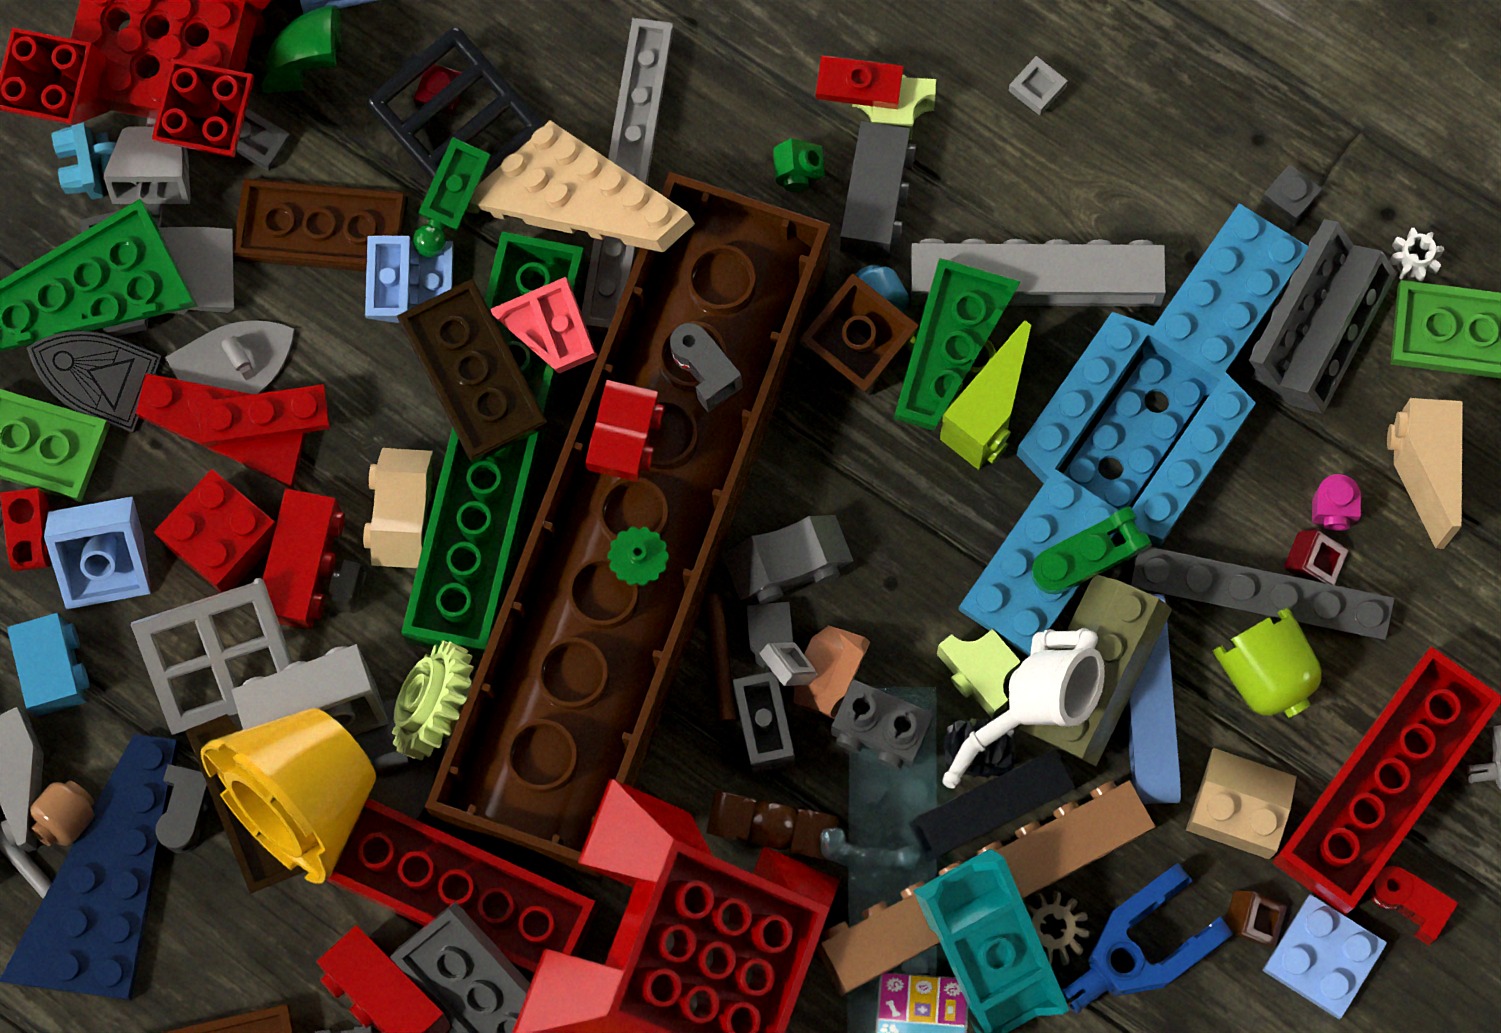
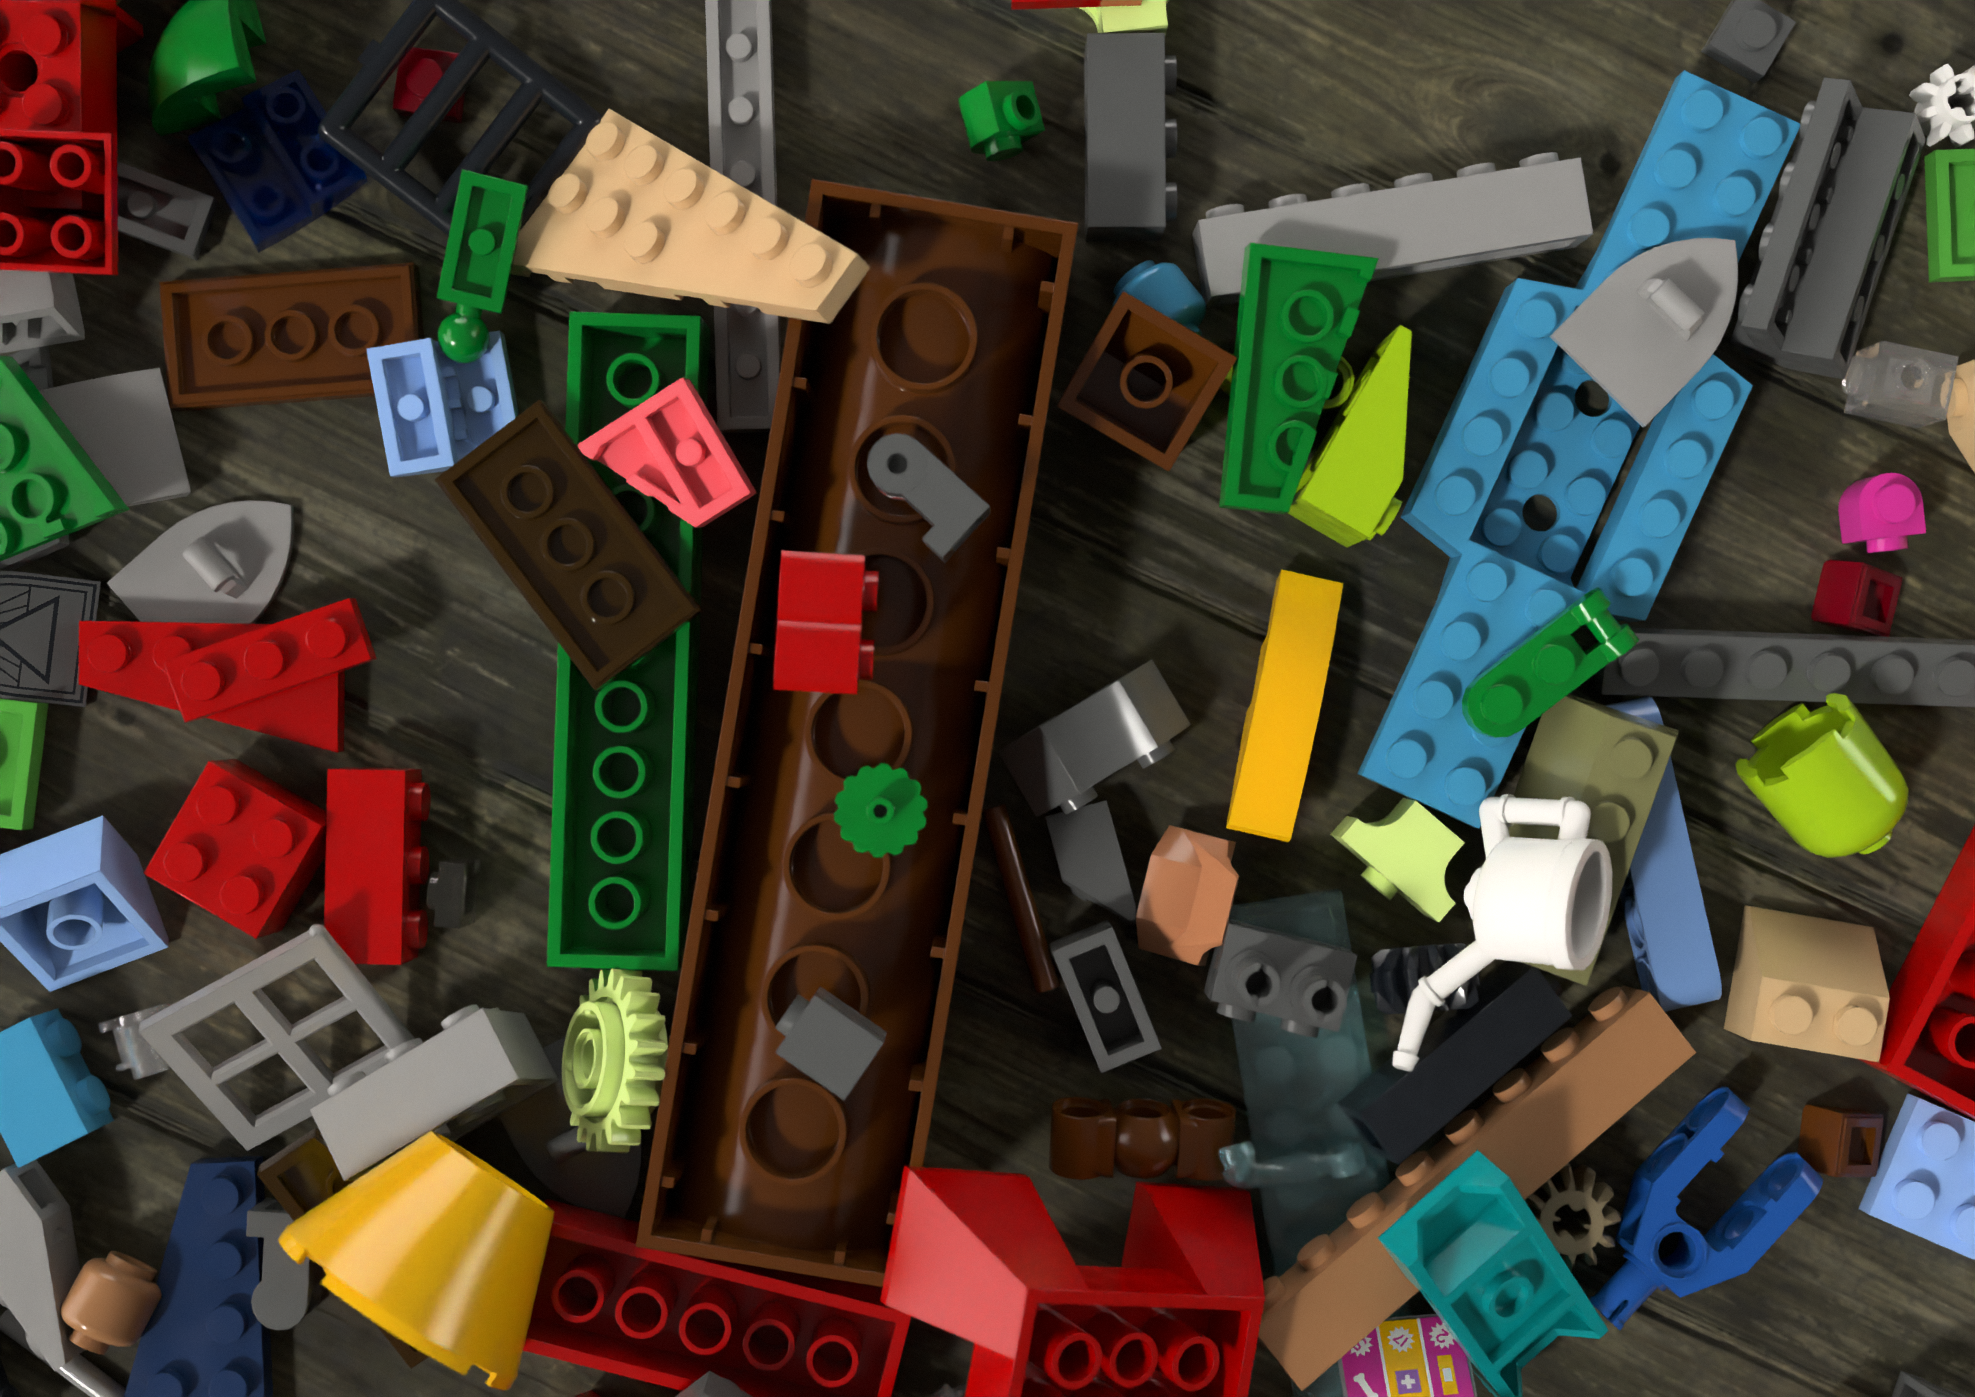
camera: 10 degrees left, 15 degrees up
tan brick [363,448,433,568] -> none
light grey tile [759,642,818,686] -> none
none -> clear brick [98,1001,174,1080]
none -> clear blue slope [187,69,368,253]
none -> dark grey brick [775,986,887,1100]
none -> yellow slope [1226,569,1344,842]
none -> light grey shield [1549,238,1738,427]
none -> clear brick [1842,341,1959,428]

